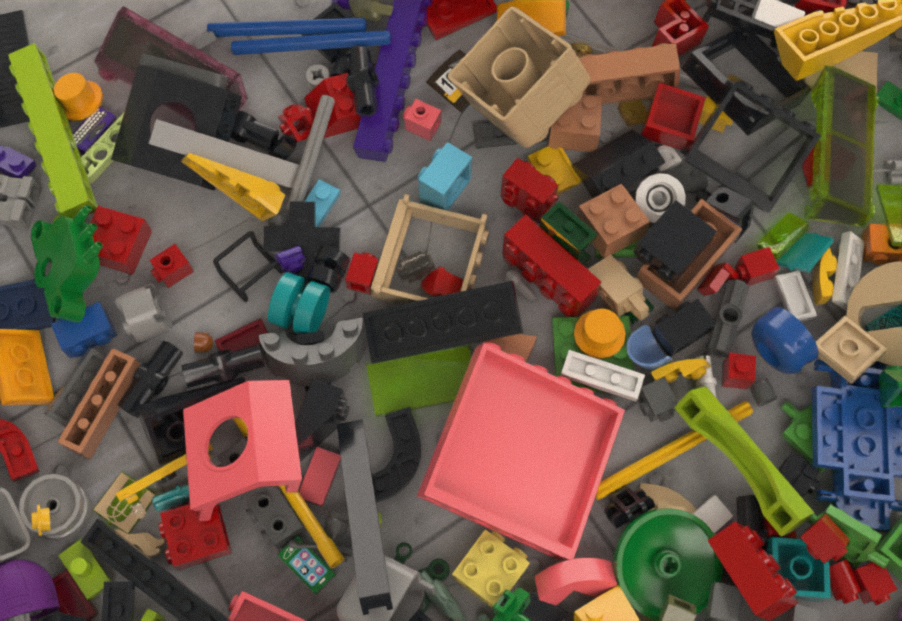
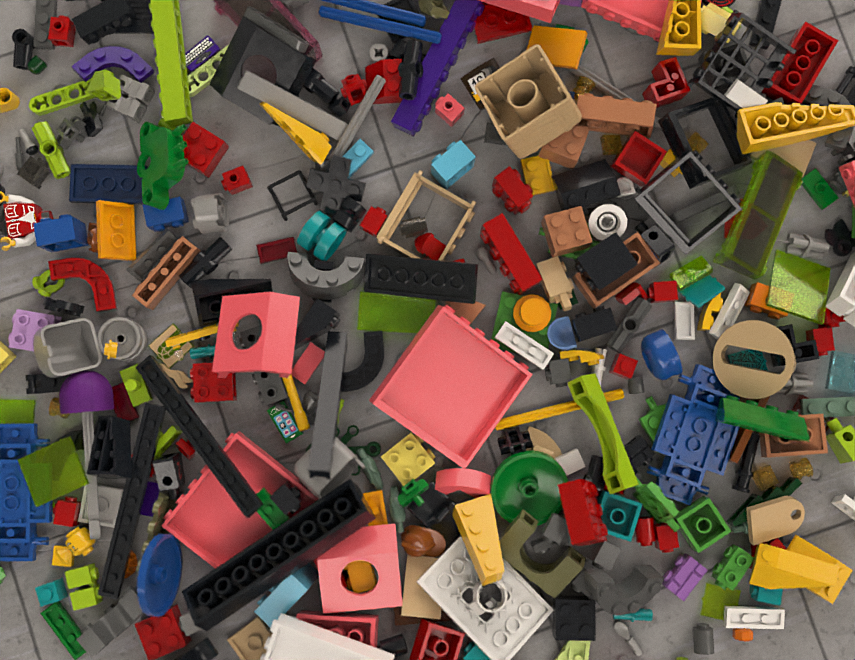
camera: 15 degrees right, 15 degrees up
light orange piece [53,73,104,121] -> none
black piece [181,344,265,388] -> none
dark orange hinge [194,332,213,353] -> none
dark purple plate [275,246,306,274] -> none
dark green panel [540,201,597,265] -> none
red brick [800,513,850,564] -> none
tan tile [816,316,887,384] -> none

